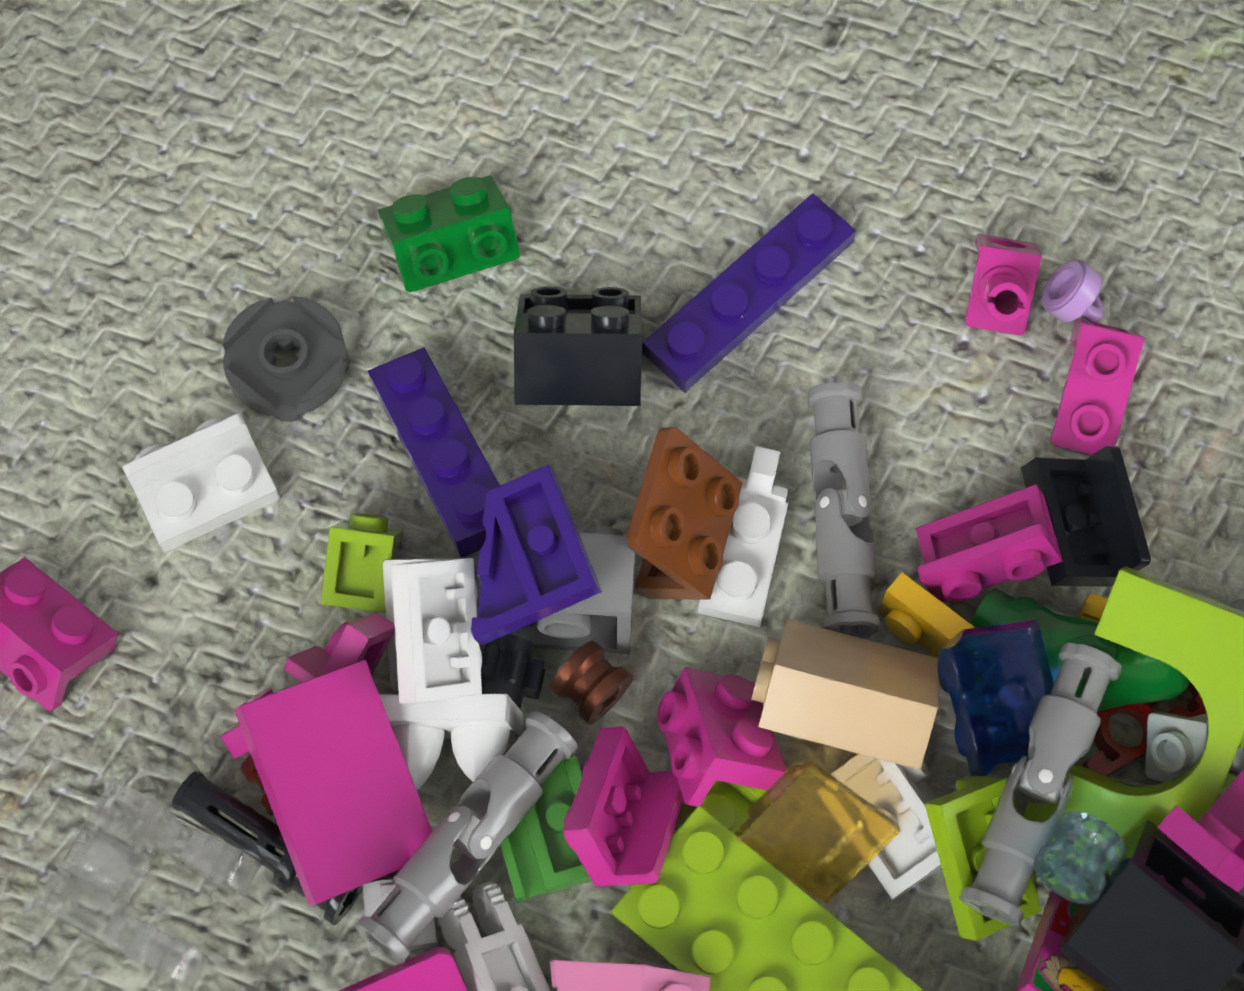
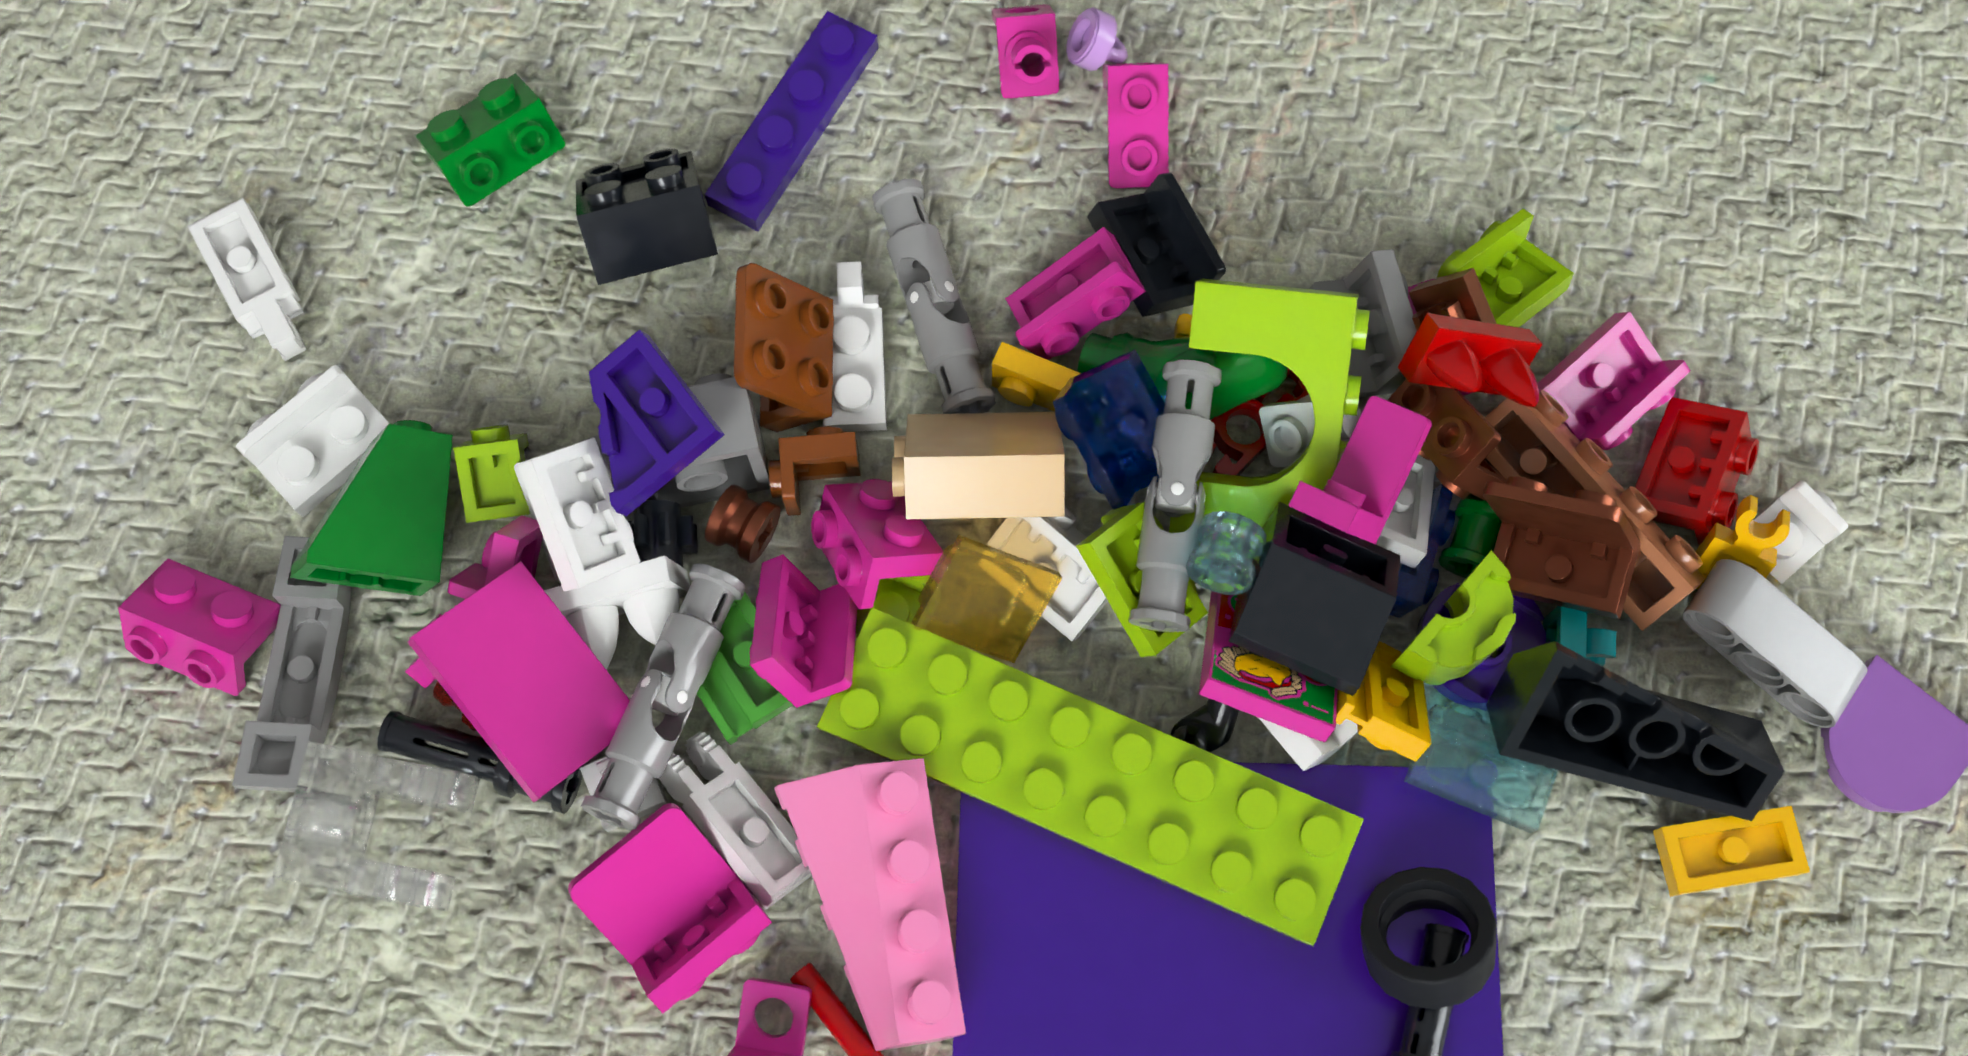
camera: 15 degrees left, 5 degrees up
dark grey plate [223,296,350,422] -> none
dark purple plate [368,347,500,558] -> none
none -> white hinge [188,198,307,361]
none -> light grey slope [232,536,351,792]
none -> green slope [290,420,453,596]
none -> dark orange bracket [769,426,861,516]

